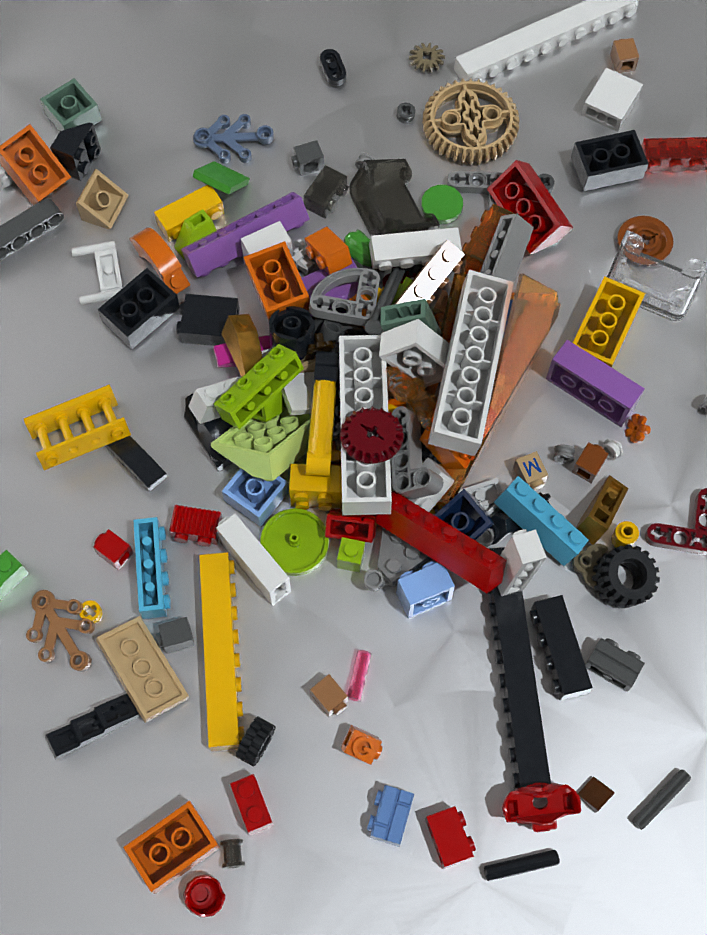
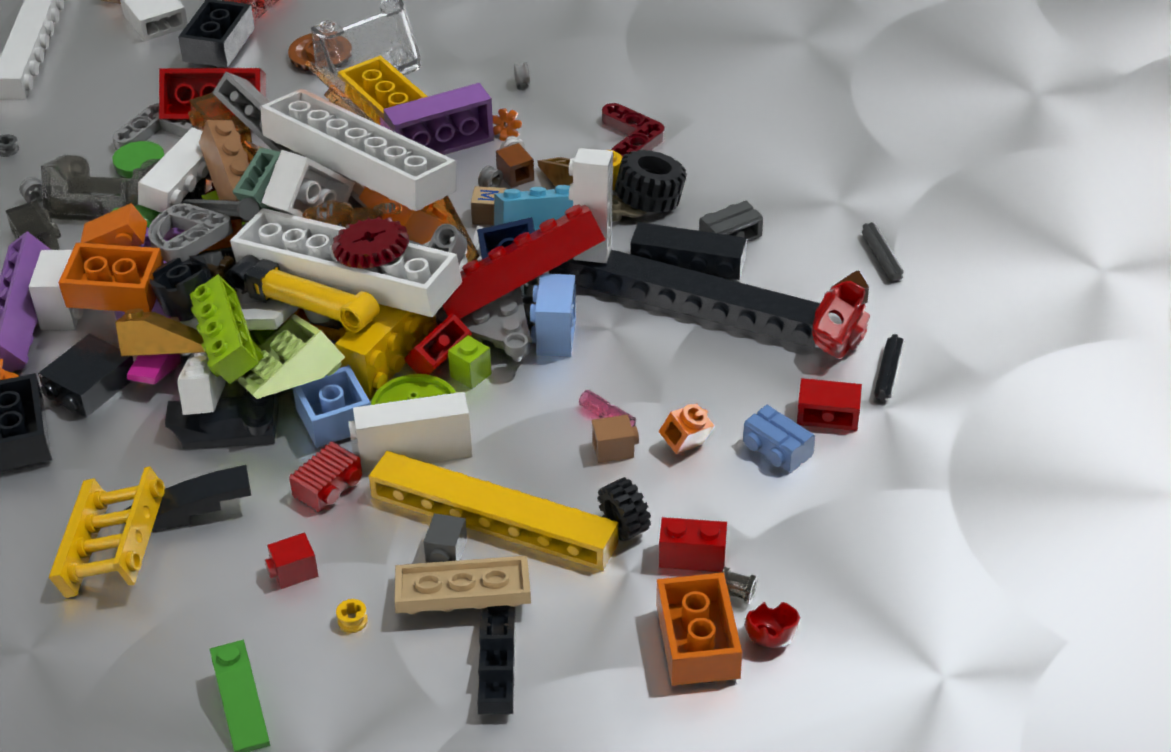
camera: 60 degrees left, 25 degrees down
medium nougat plant [26,590,95,672] -> none
medium azure brick [133,517,171,619] -> none
tan gear [422,78,520,166] -> none

